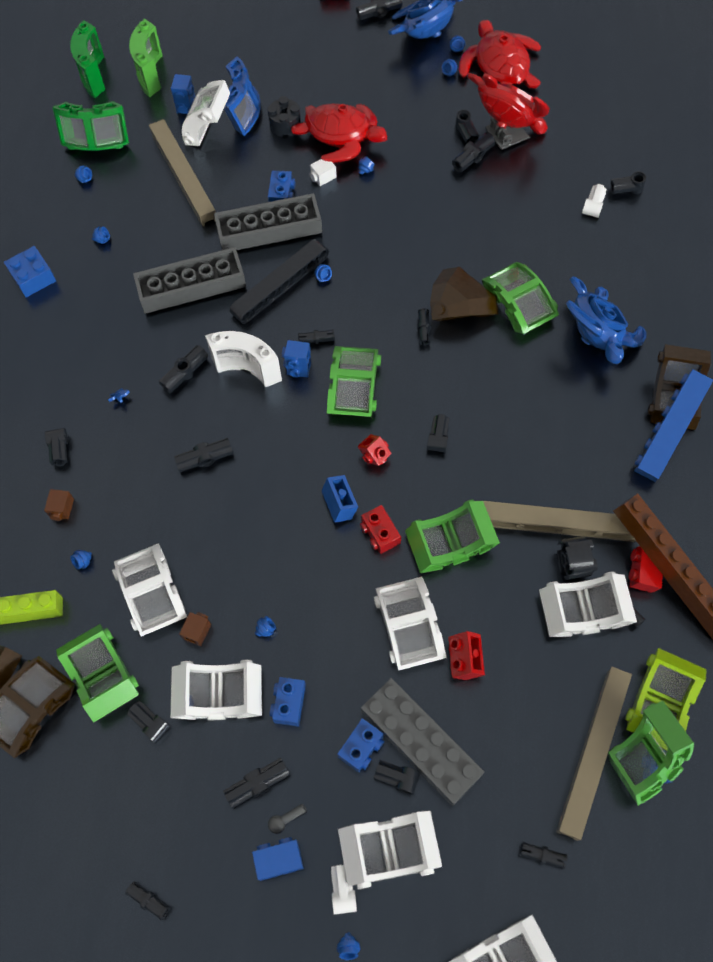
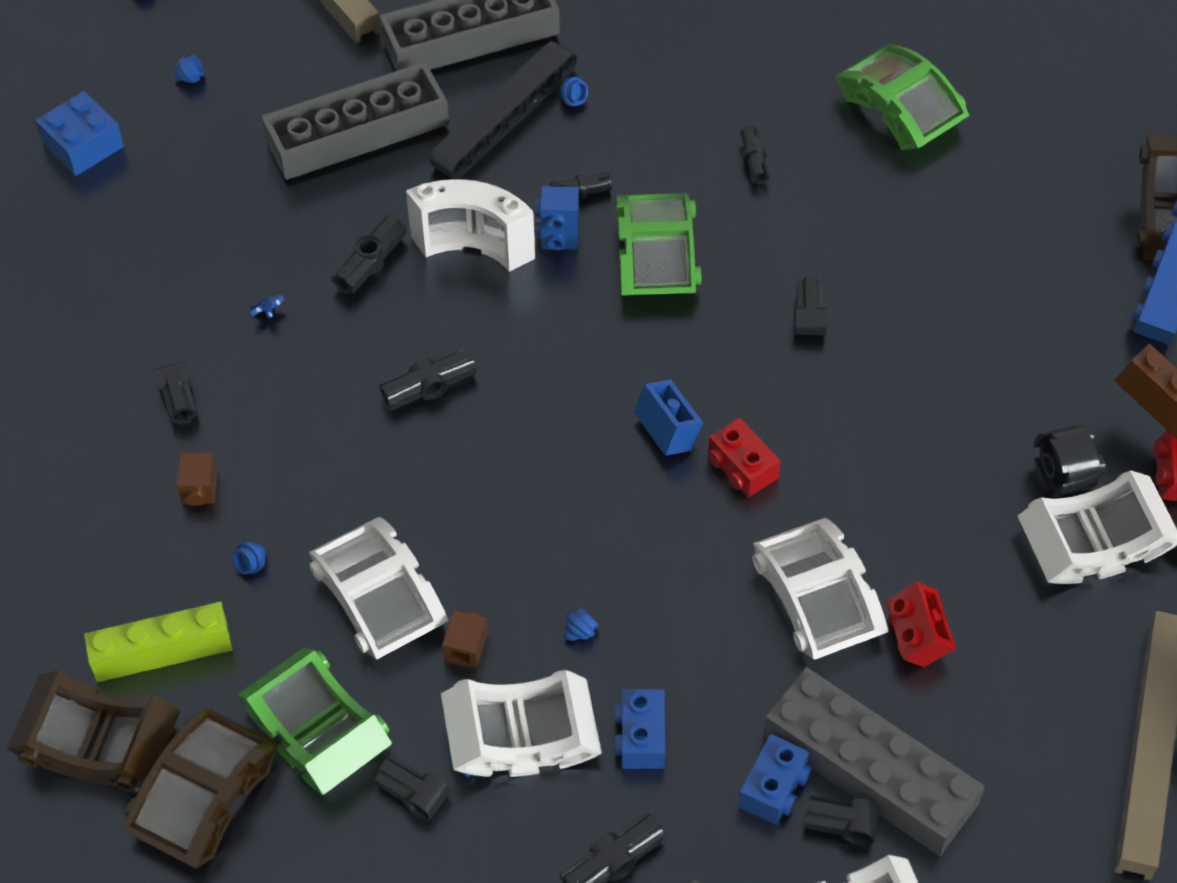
camera: 10 degrees left, 10 degrees down
red brick [357,434,392,466] -> none
bright green window [405,500,500,573] -> none
dark brown brick [430,267,498,321] -> none
dark tan tile [483,501,636,542] -> none
blue animal [566,277,646,364] -> none

